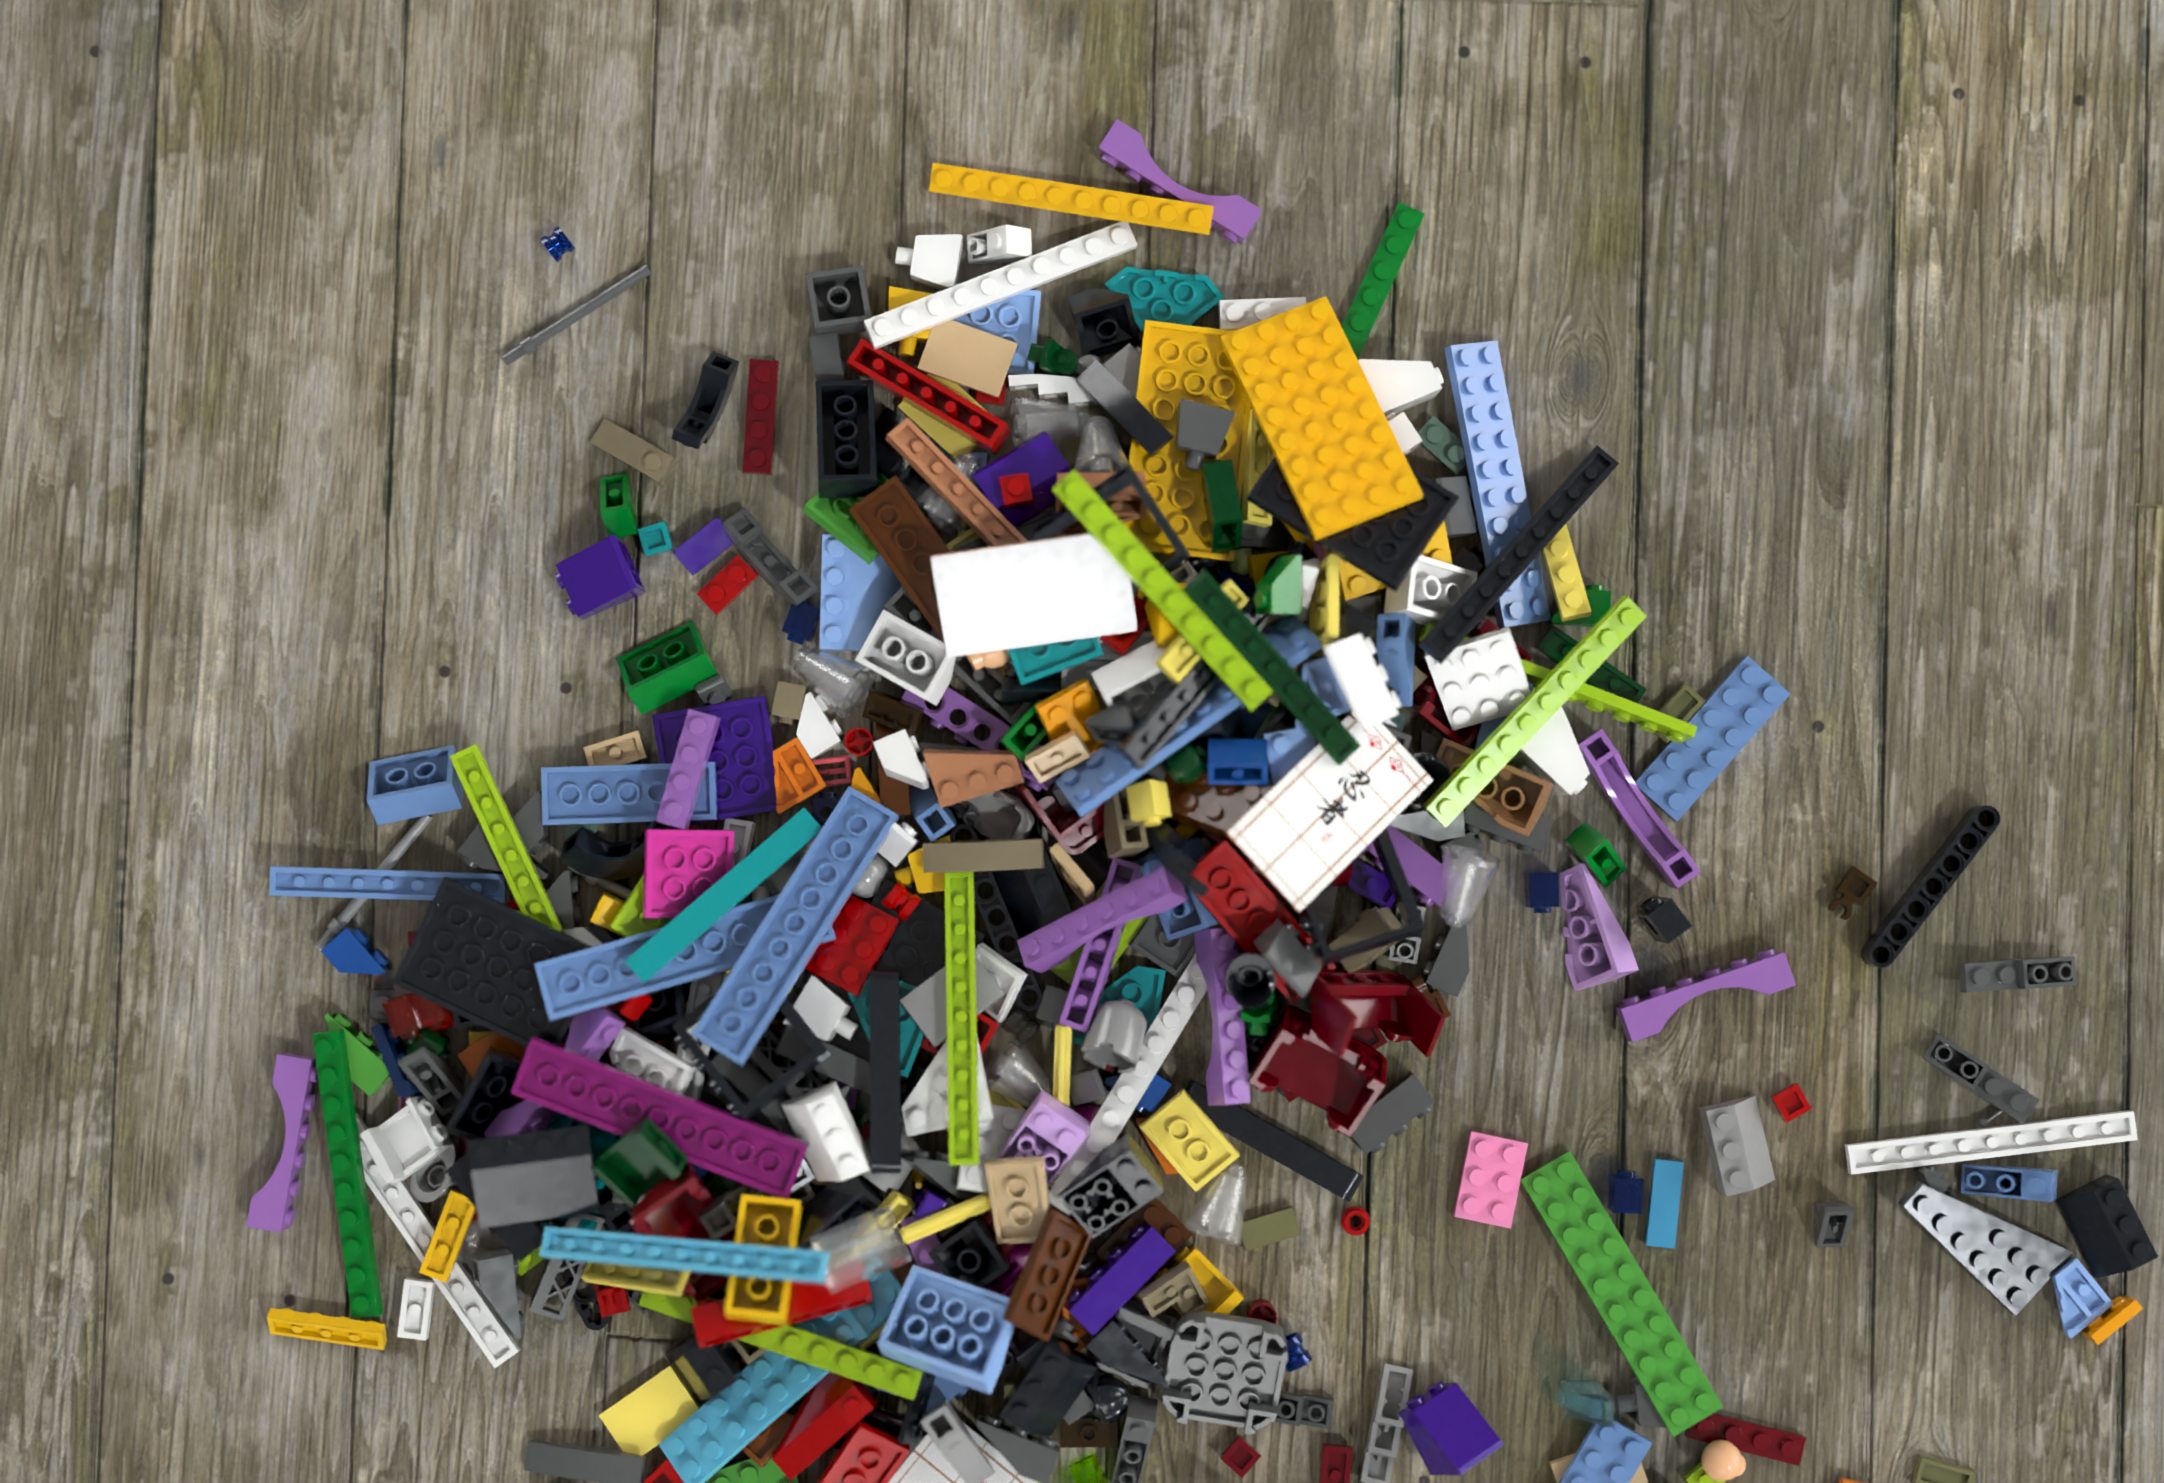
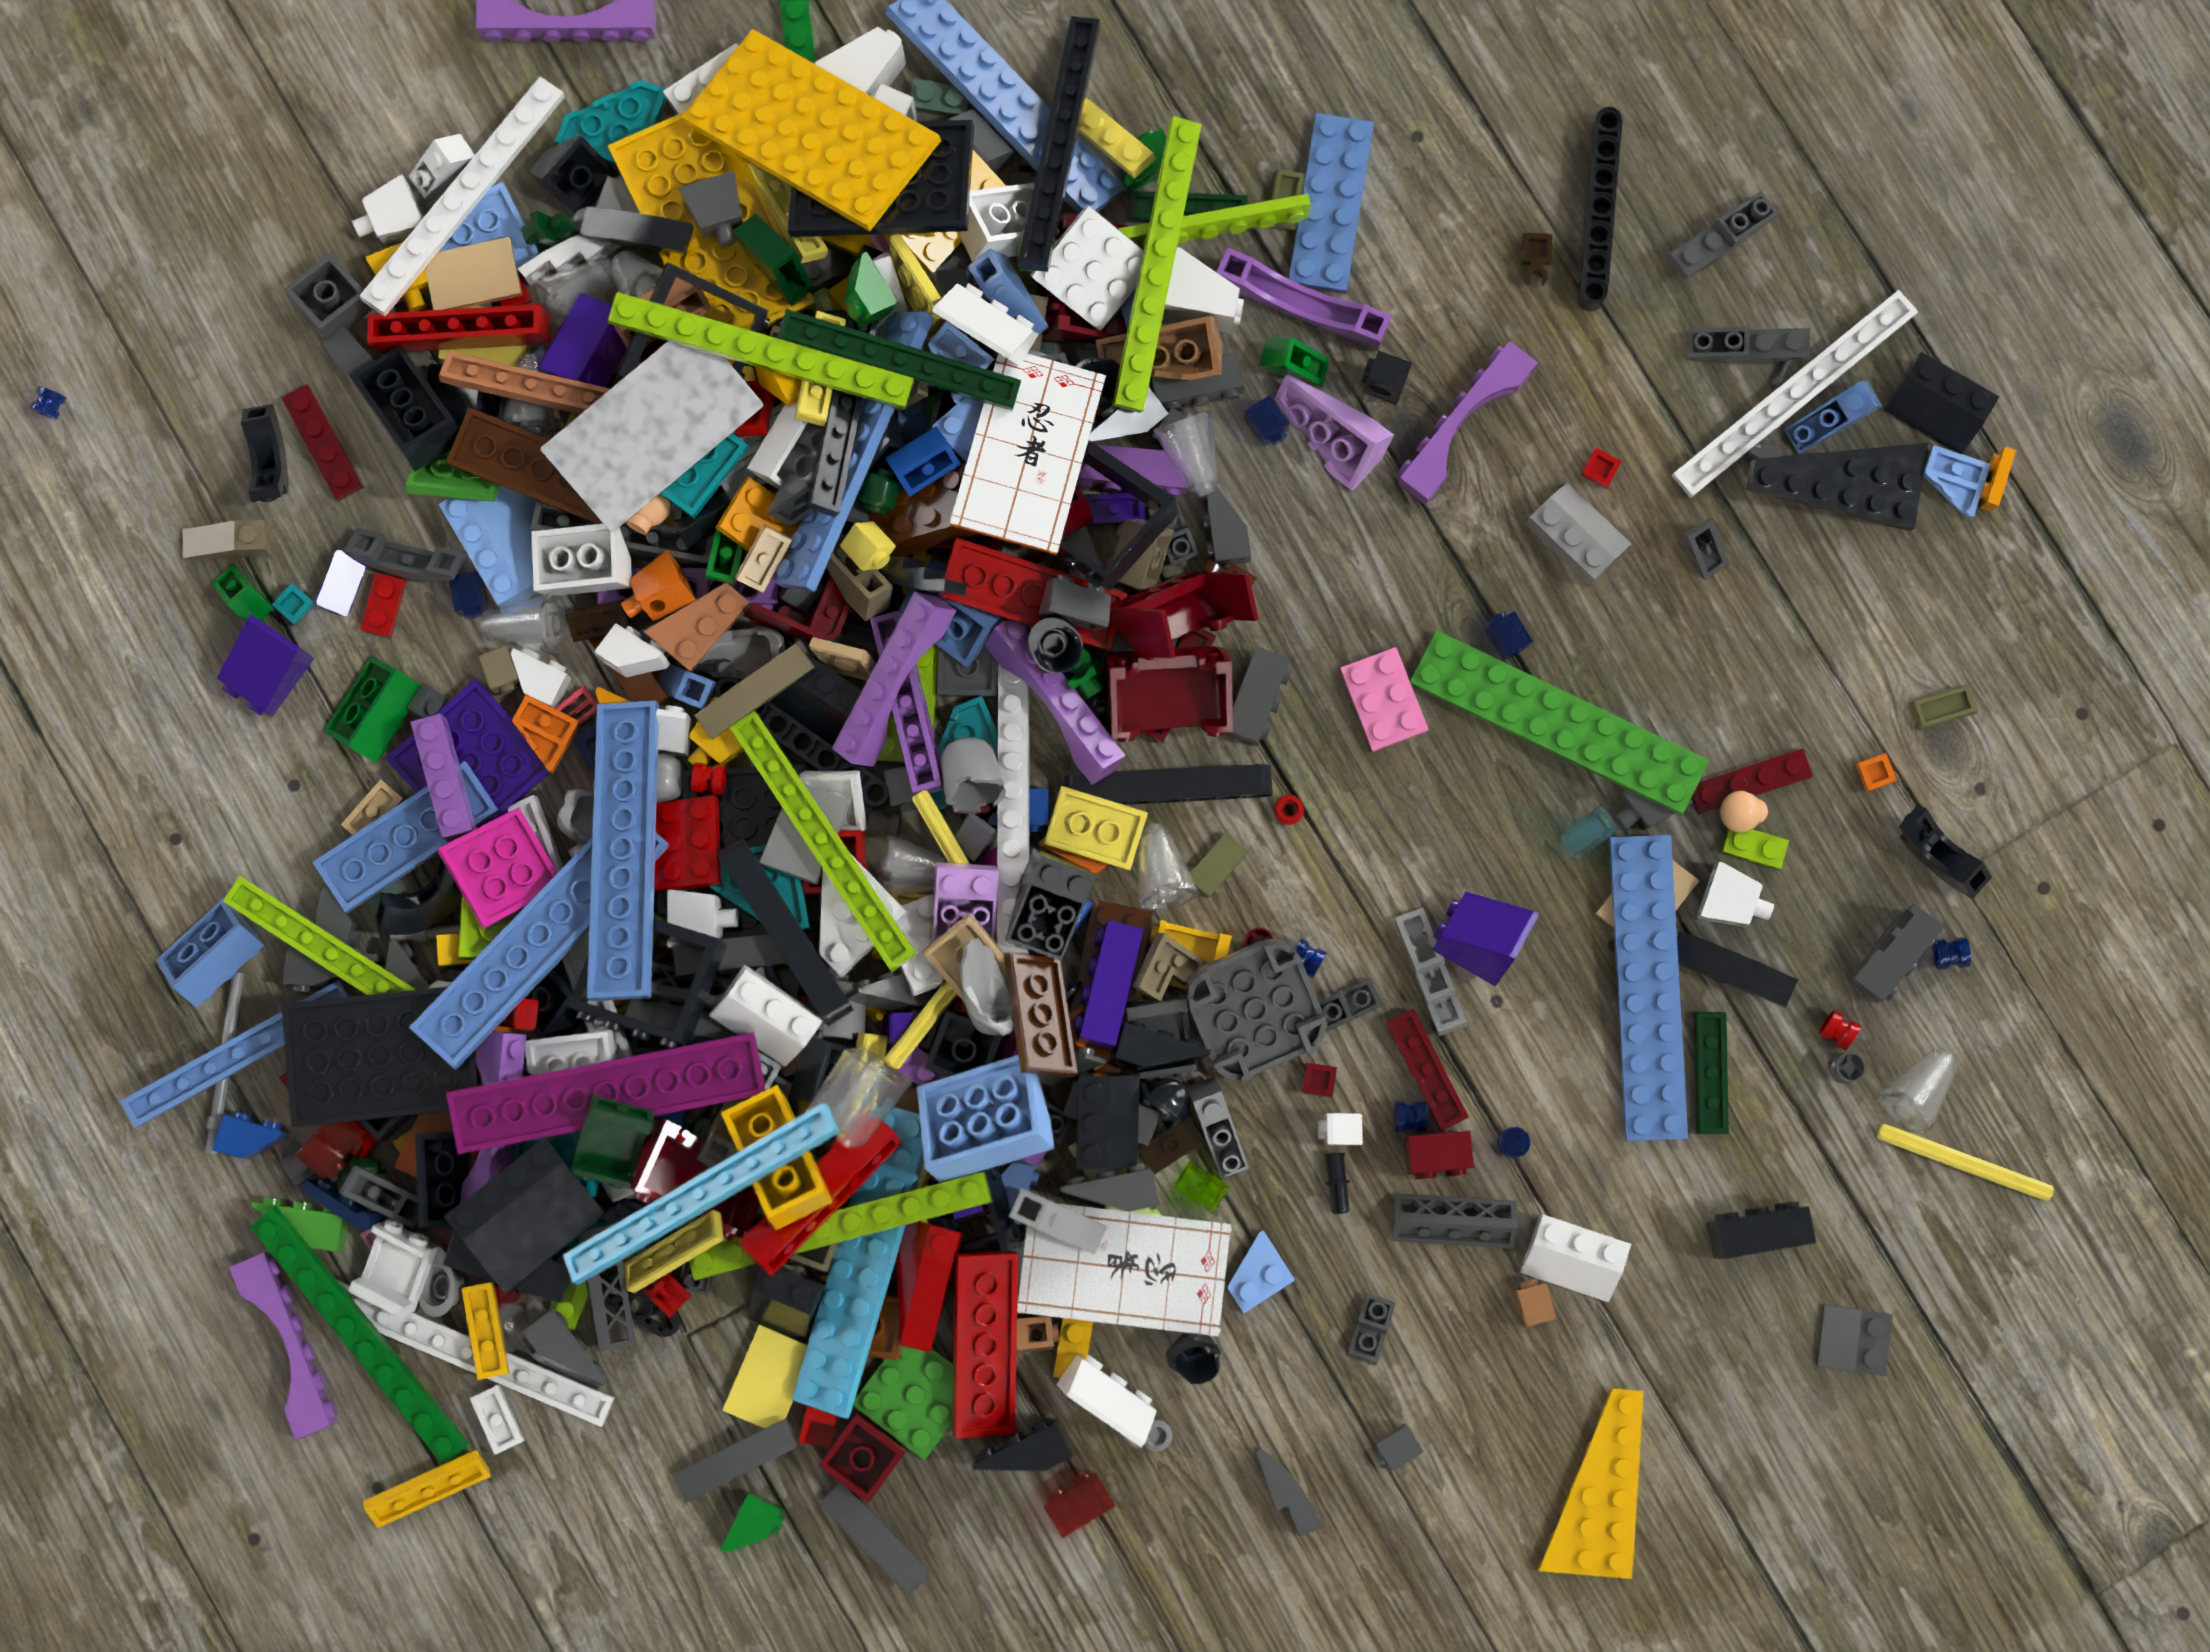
camera: 30 degrees left, 5 degrees down
dark grey bar [501,264,652,365] -> none
teal tile [625,808,822,984] -> none
red wheel [845,727,875,757] -> none
yellow plate [929,163,1214,235] -> none
red plate [999,472,1033,508] -> none
dark azure tile [1644,1158,1684,1249] -> none
none -> orange torso [621,550,696,621]
none -> light grey hair [959,938,1014,1036]

